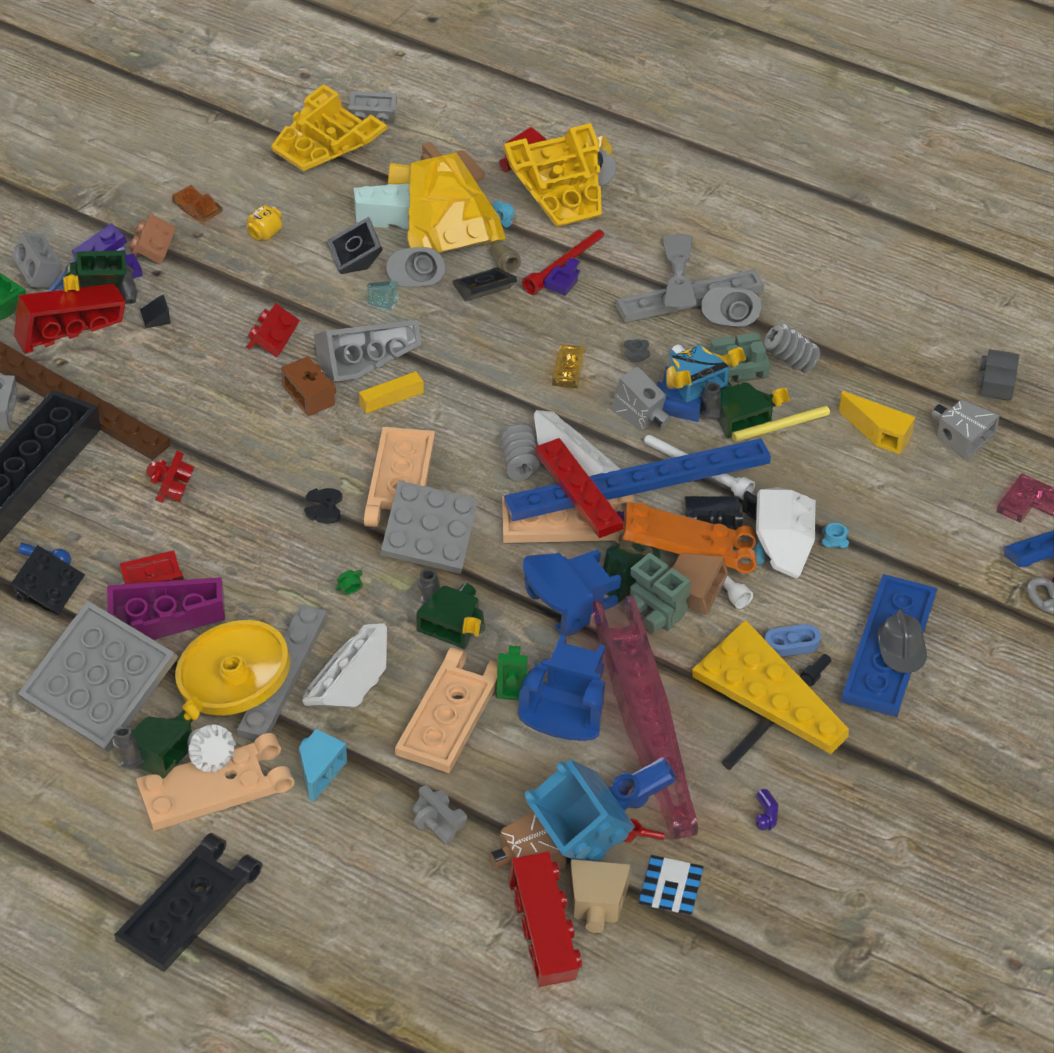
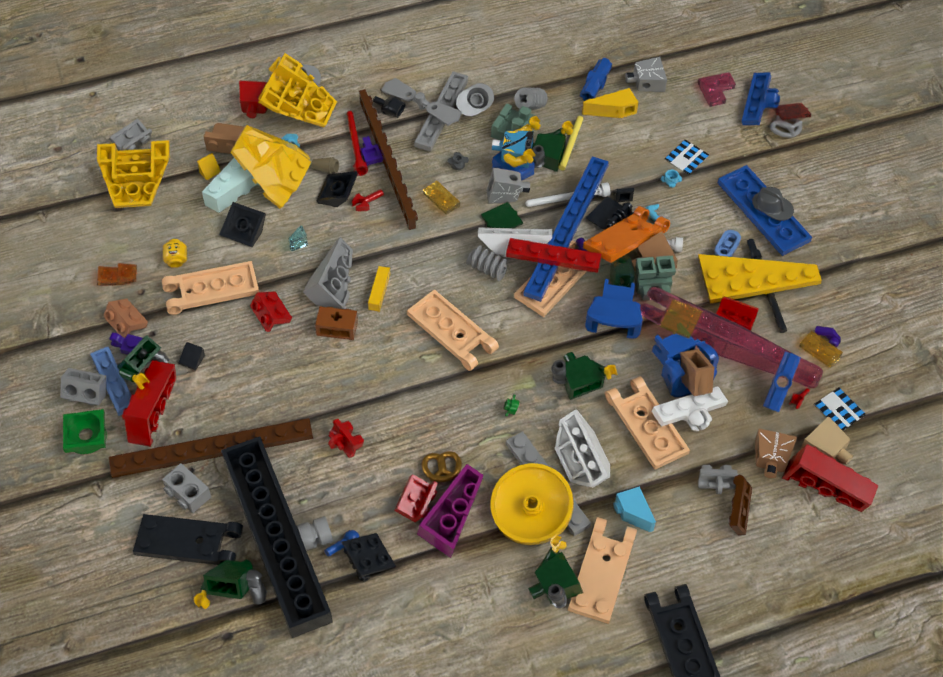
camera: 50 degrees left, 10 degrees up
light grey plate [18,601,178,753] -> none
dark purple plate [71,223,127,259] -> none
white gear [188,725,236,773] -> none
black piece [304,488,343,524] -> none
light grey plate [380,480,478,574] -> none
light grey piece [386,247,446,287] -> none
green plate [497,645,528,700] -> none
dark azure container [524,759,635,862] -> none
white wedge [756,487,816,579] -> none
dark grey brick [977,349,1019,400] -> none
none -> light nougat hinge [162,261,259,315]
none -> light grey wheel [297,516,333,551]
none -> red bar [352,189,384,212]
none -> reddish brown plate [359,89,418,230]
none -> black piece [373,96,406,118]
none -> pearl gold piece [422,451,462,482]
none -> dark green piece [481,202,523,229]
none -> blue piece [580,58,612,101]
none -> white plate [652,386,728,432]
none -> clear yellow piece [660,299,702,339]
none -> sticker [665,140,709,174]
none -> medium nougat torso [680,349,714,396]
none -> red bracket [713,296,759,334]
none -> reddish brown plate [729,475,752,536]
none -> clear yellow plate [799,331,843,368]

